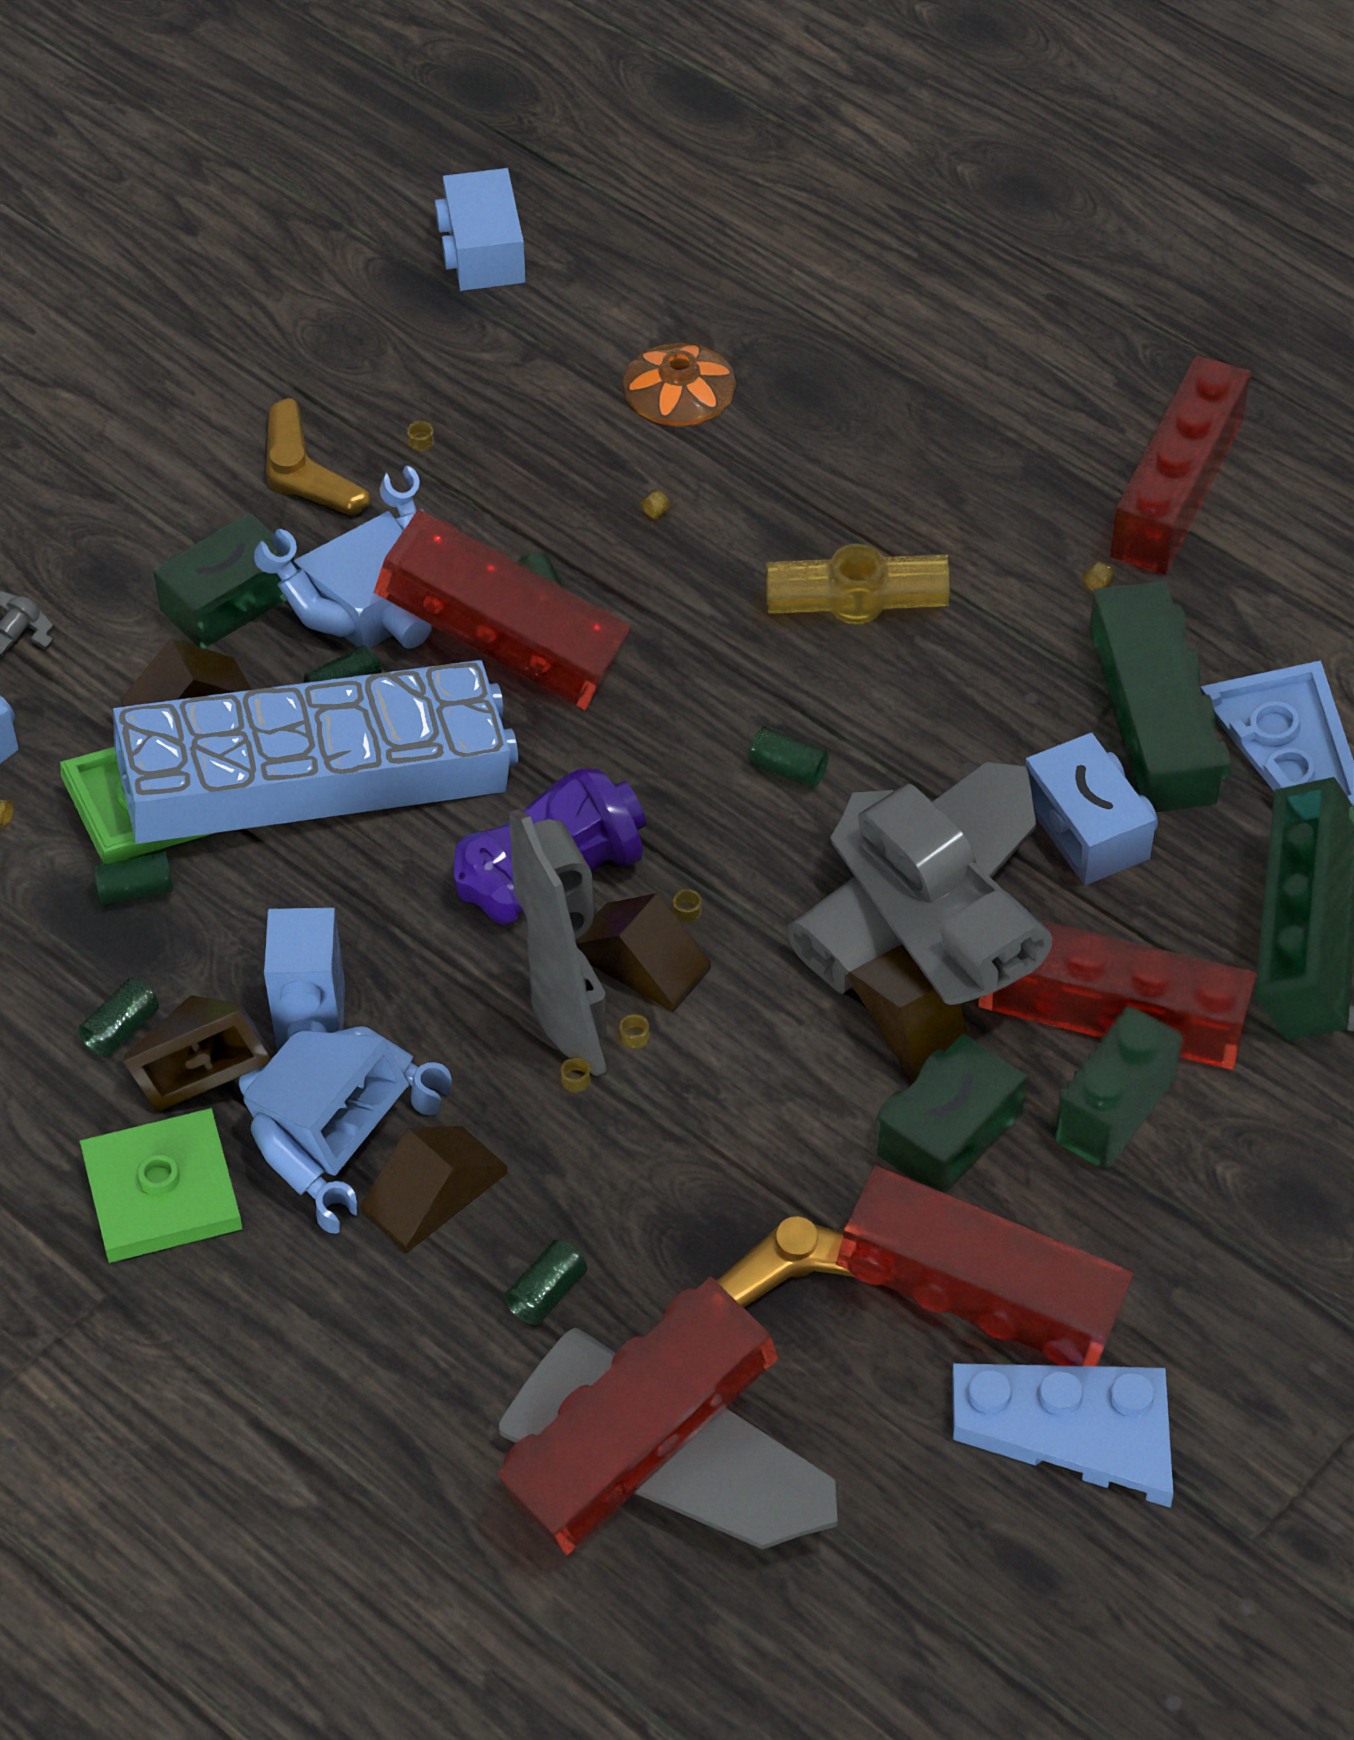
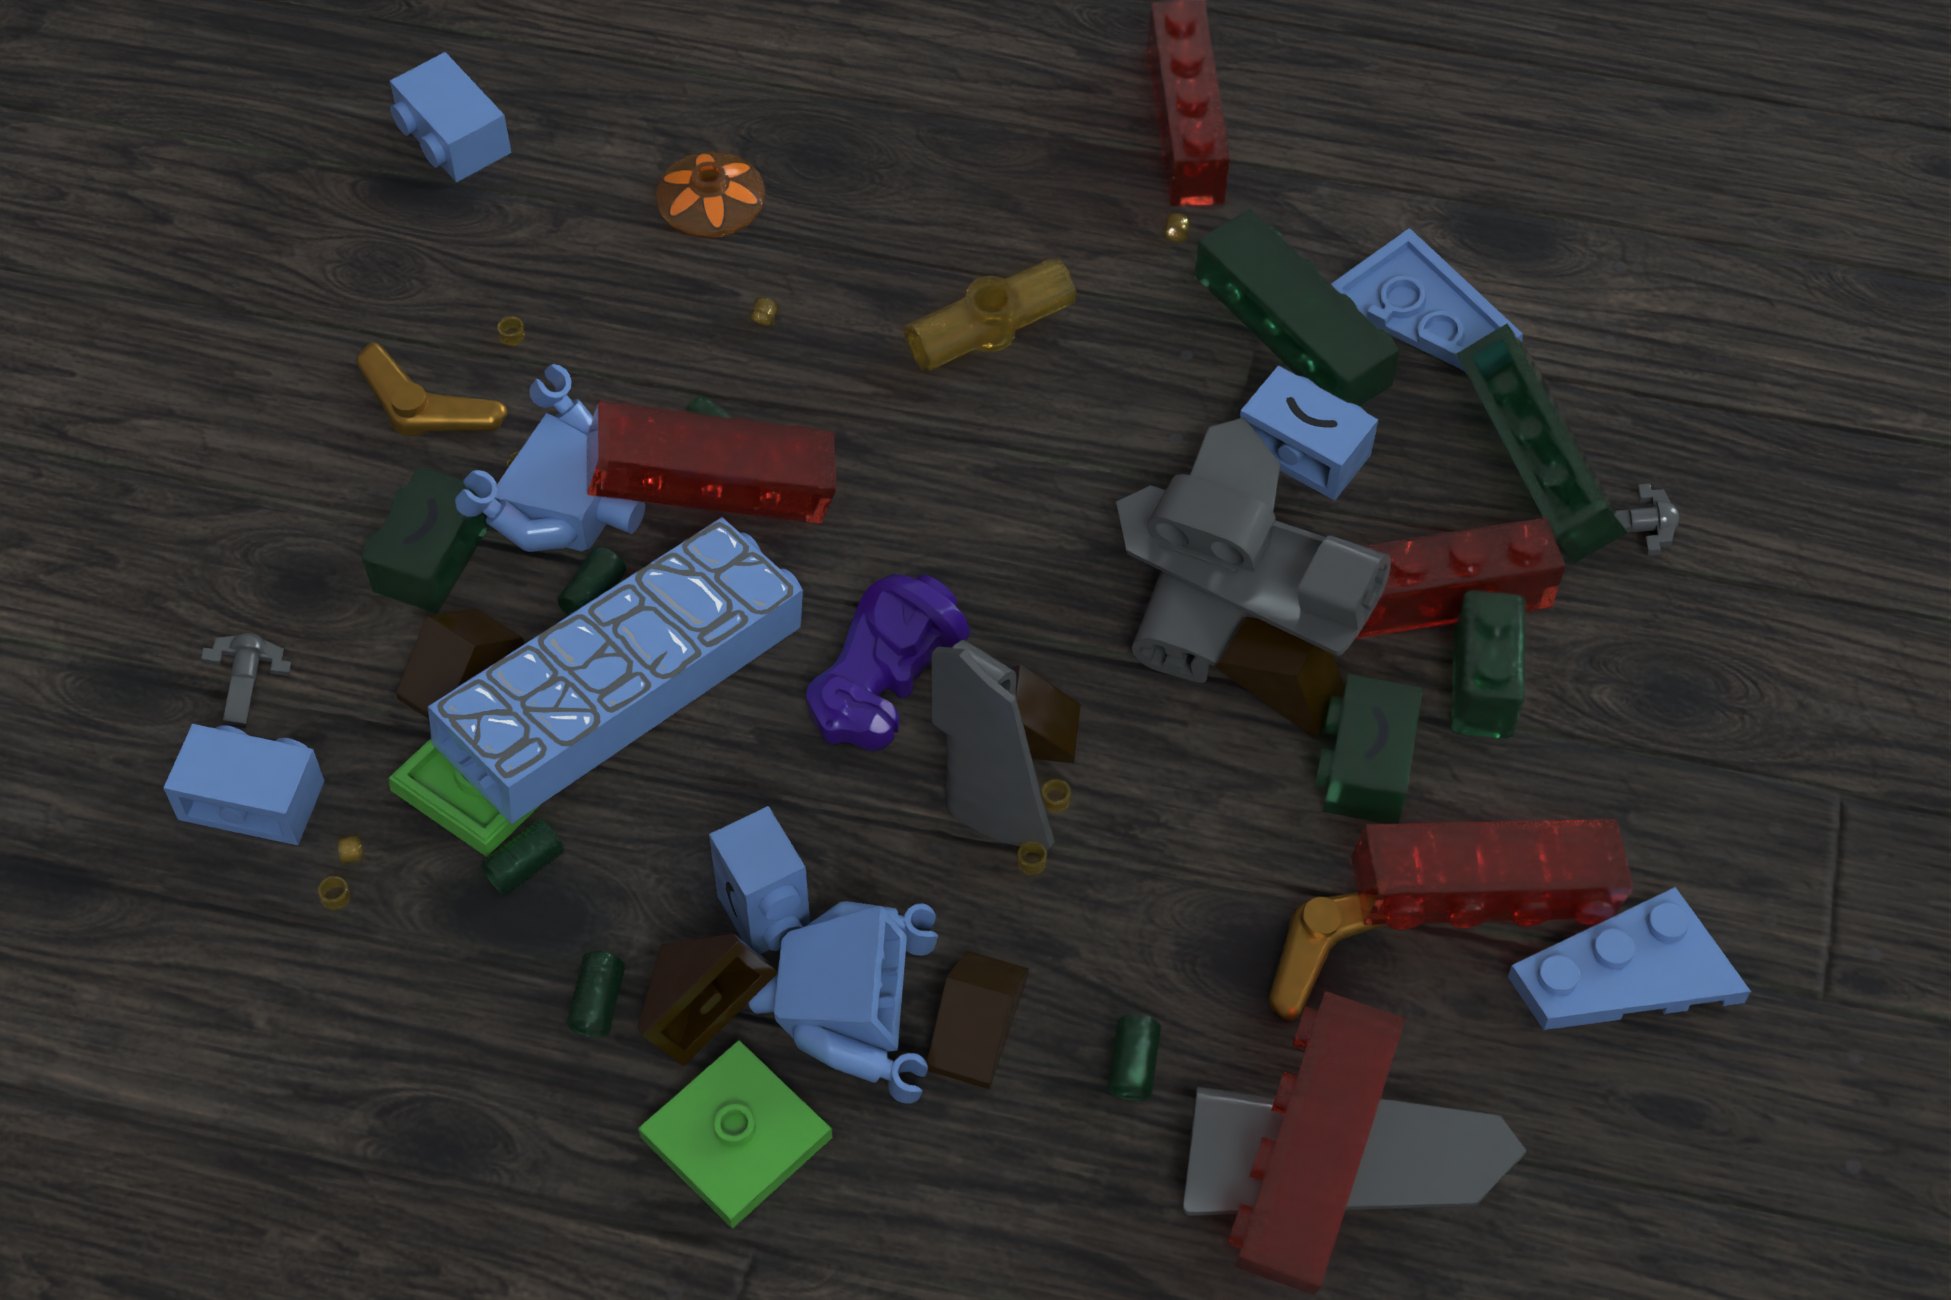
camera: 30 degrees left, 5 degrees up
clear yellow piece [673,889,702,923] -> none
clear green piece [748,727,829,788] -> none

